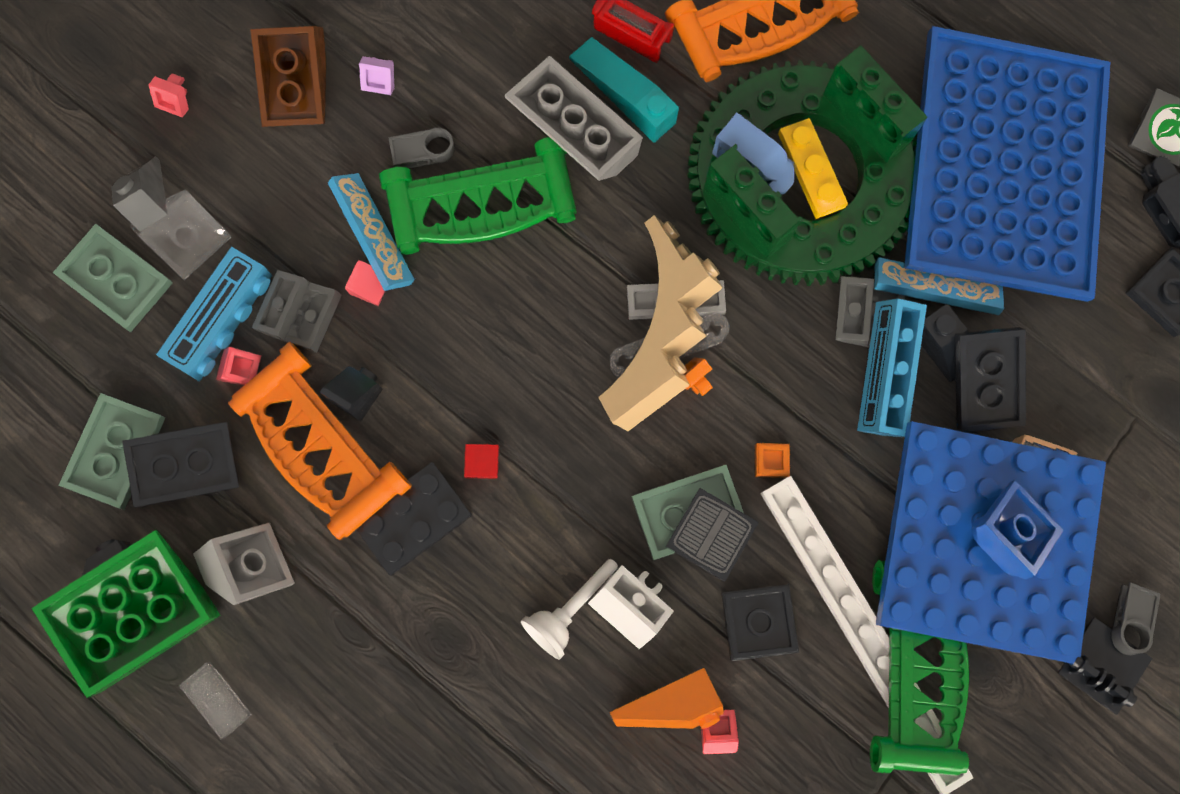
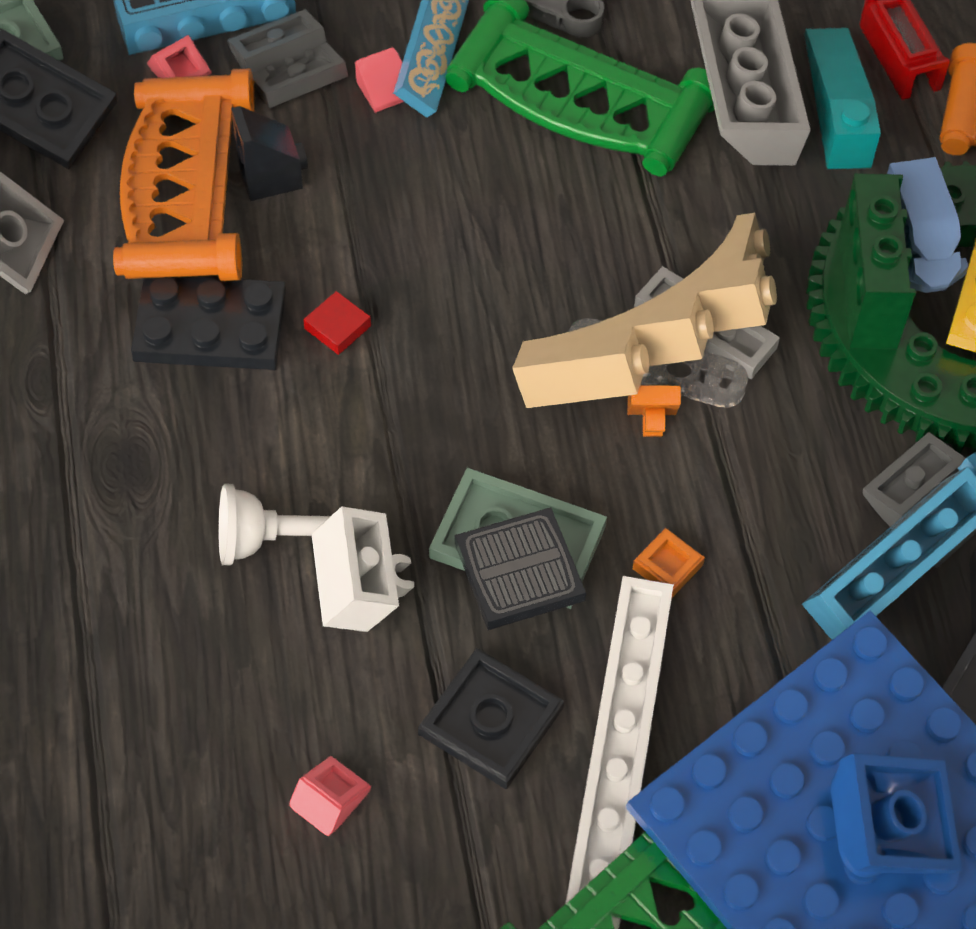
camera: 40 degrees right, 20 degrees down
orange slope [610,668,724,729] -> none

